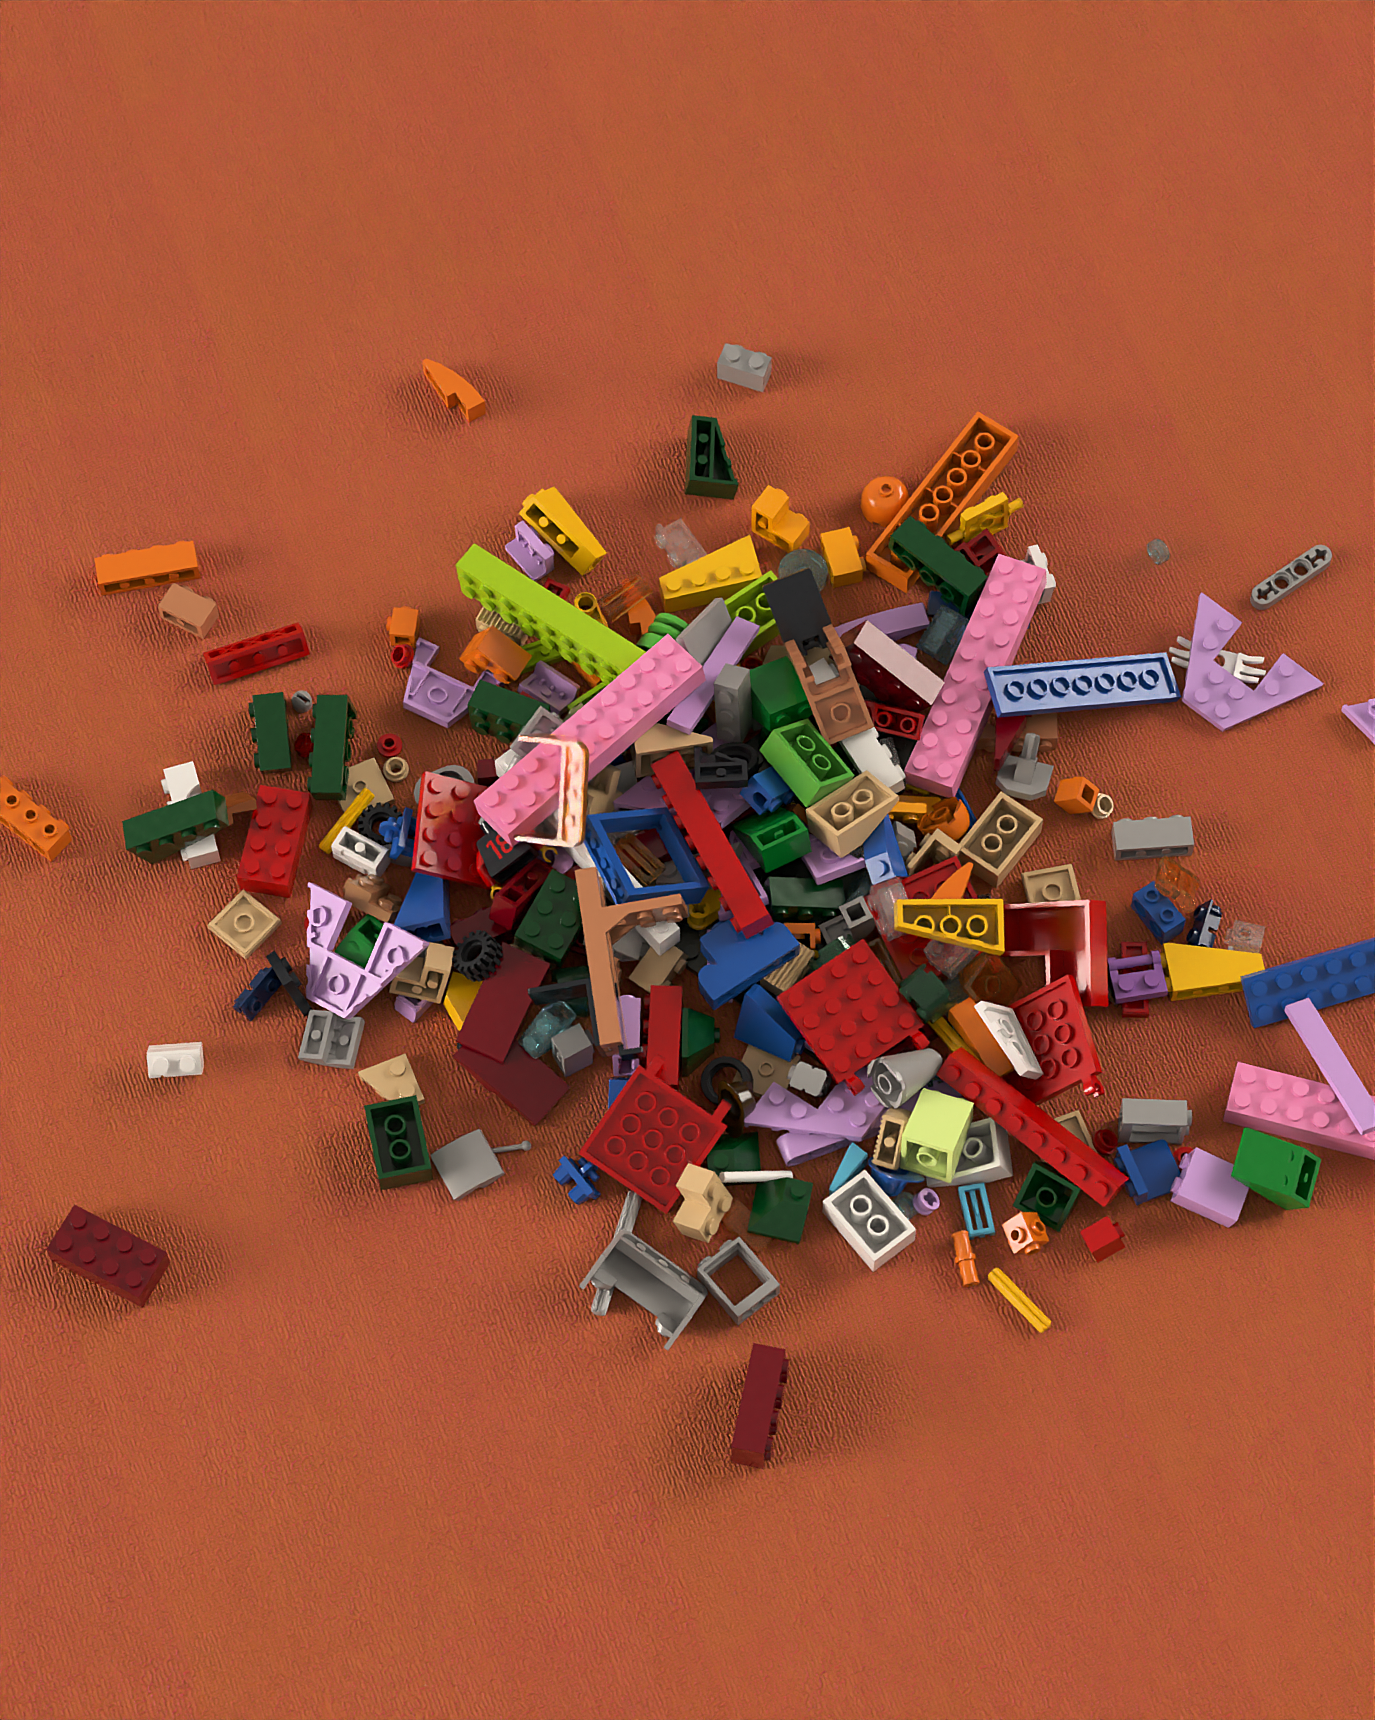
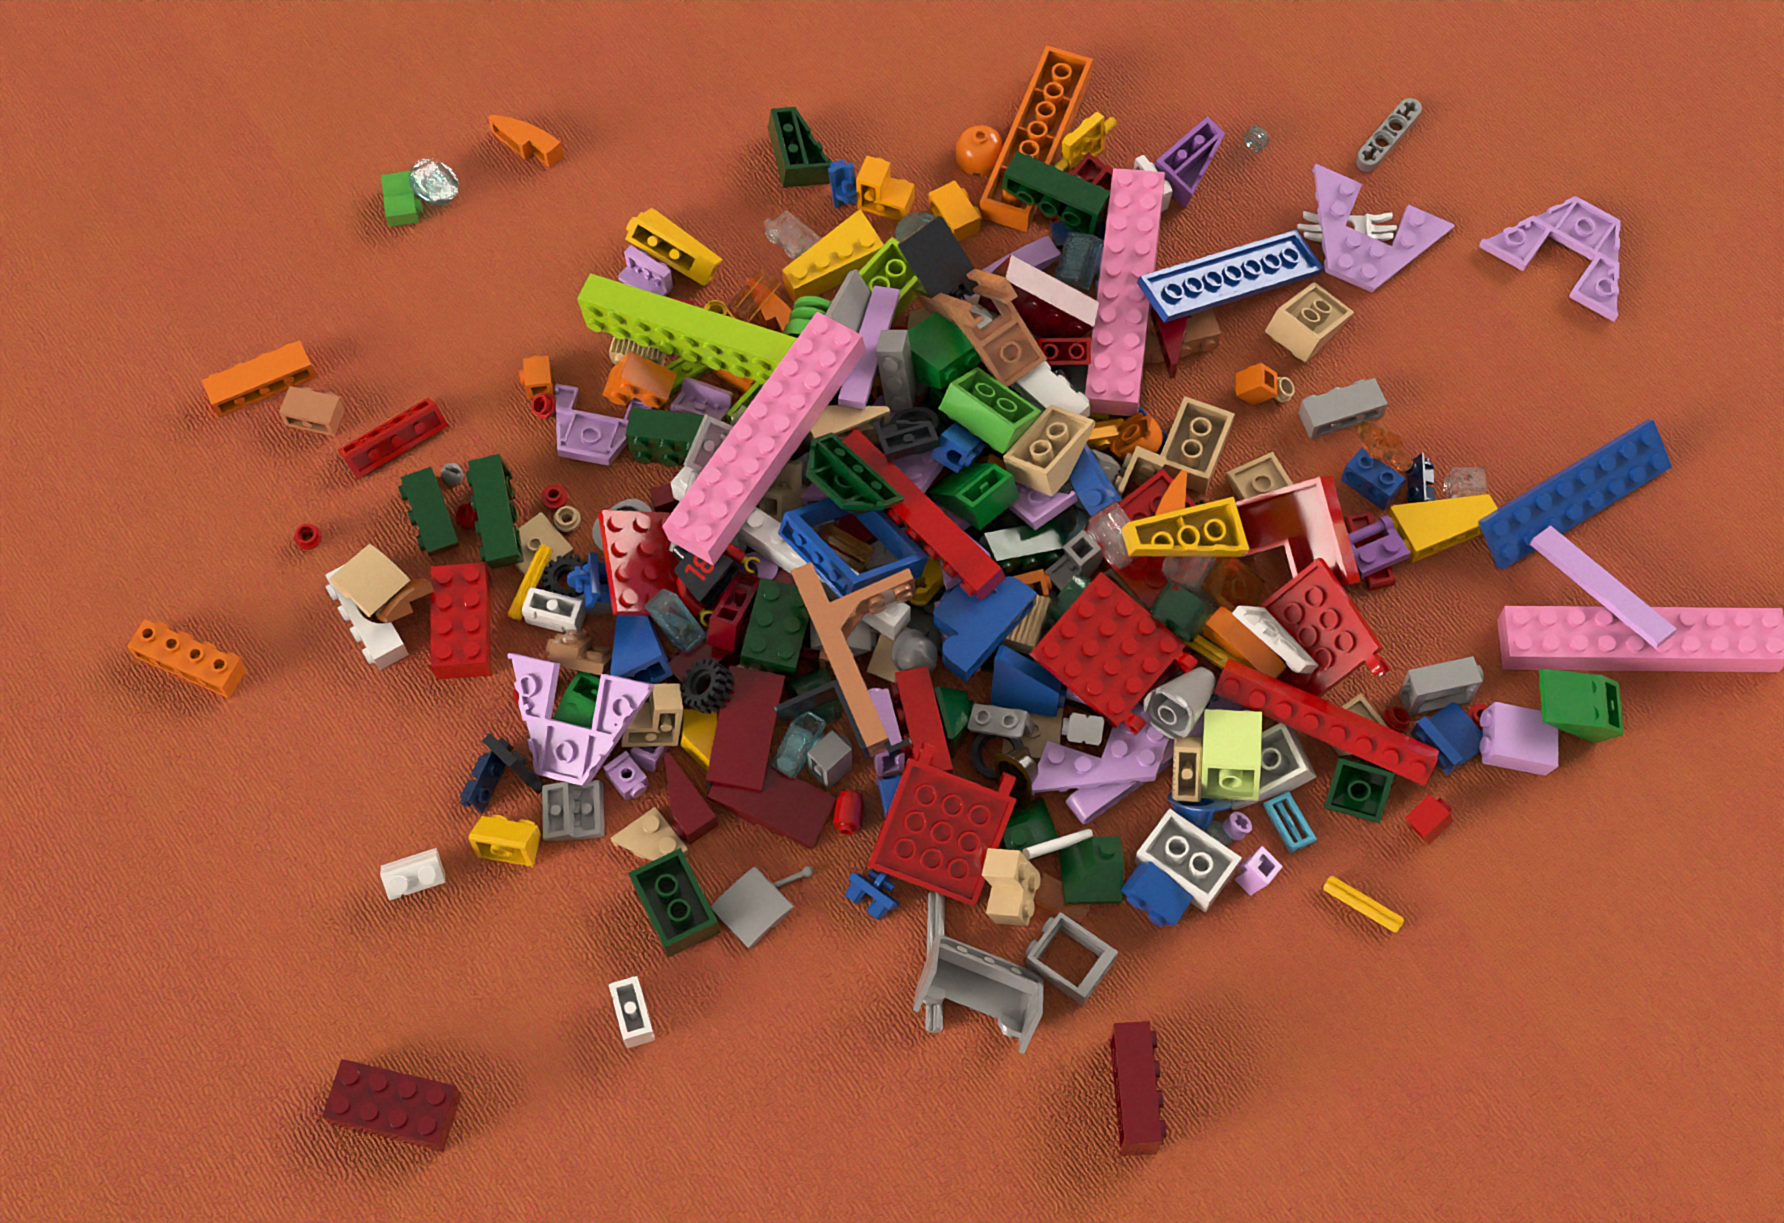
camera: 15 degrees left, 0 degrees up
dark green wedge [122,790,229,864] -> none
tan plate [208,889,282,959] -> none
clear orange windscreen [514,733,589,848] -> none
light grey brick [717,343,772,392] -> none
medium azure slope [829,1142,868,1196] -> none
orange pin [951,1231,980,1288] -> none
light grey piece [995,733,1054,801] -> none
orange brick [1002,1212,1049,1256] -> none
none -> red plate [294,524,322,550]
none -> tan slope [329,543,410,617]
none -> bright green brick [381,170,423,227]
none -> clear light blue tile [408,158,459,205]
none -> yellow slope [468,815,541,867]
none -> lavender brick [603,751,649,802]
none -> white brick [609,976,655,1048]
none -> clear light blue brick [645,589,706,652]
none -> dark red slope [664,752,718,845]
none -> dark green wedge [806,432,904,514]
none -> blue hips [828,159,858,209]
none -> red brick [833,791,864,835]
none -> light grey piece [891,629,938,675]
none -> light grey bracket [968,704,1035,739]
none -> blue brick [1120,861,1194,927]
none -> medium lavender wedge [1154,116,1225,209]
none -> lavender brick [1234,846,1283,896]
none -> tan slope [1265,282,1355,362]

